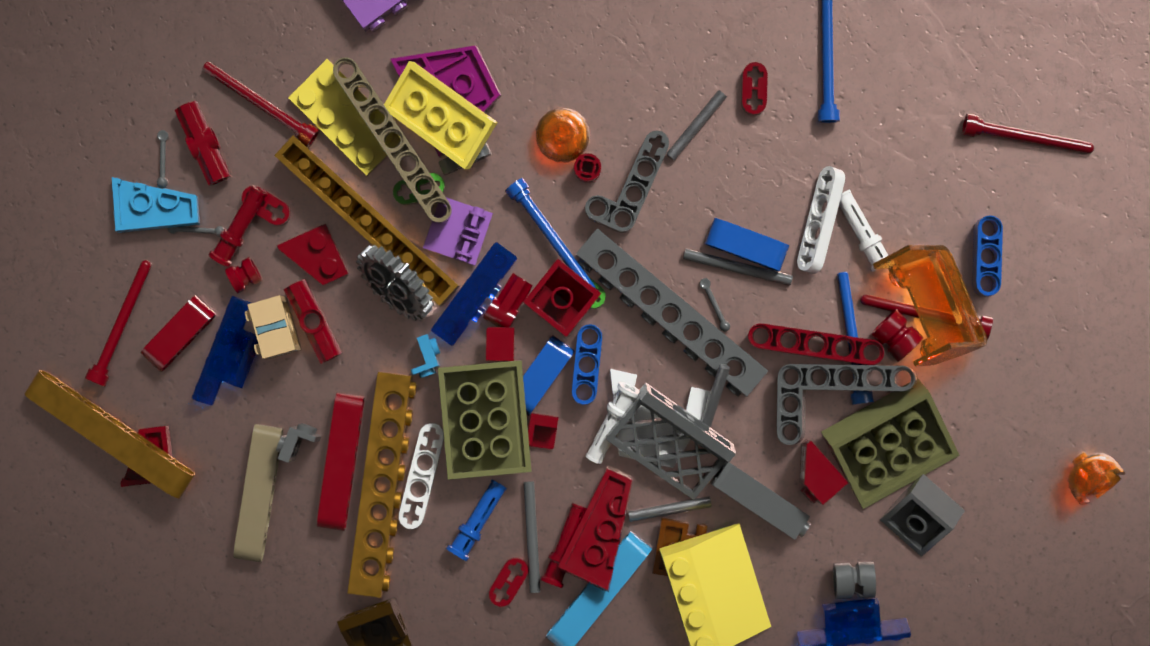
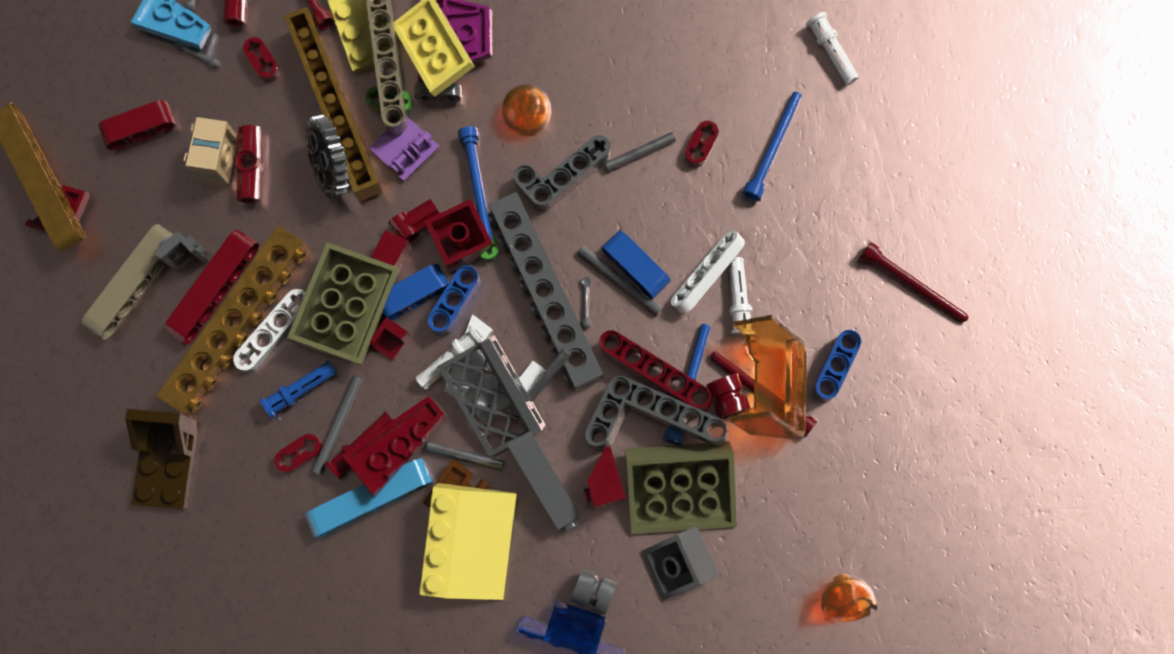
camera: 30 degrees right, 10 degrees down
dark red piece [85,260,151,387] -> none
clear blue bracket [192,296,258,405] -> none
dark red pin [208,185,268,267] -> none
dark red wheel [225,257,262,294] -> none
dark red wing [277,224,349,285] -> none
dark azure bracket [411,334,441,378] -> none
clear blue bracket [431,242,517,346] -> none
dark red wheel [574,153,601,183] -> none

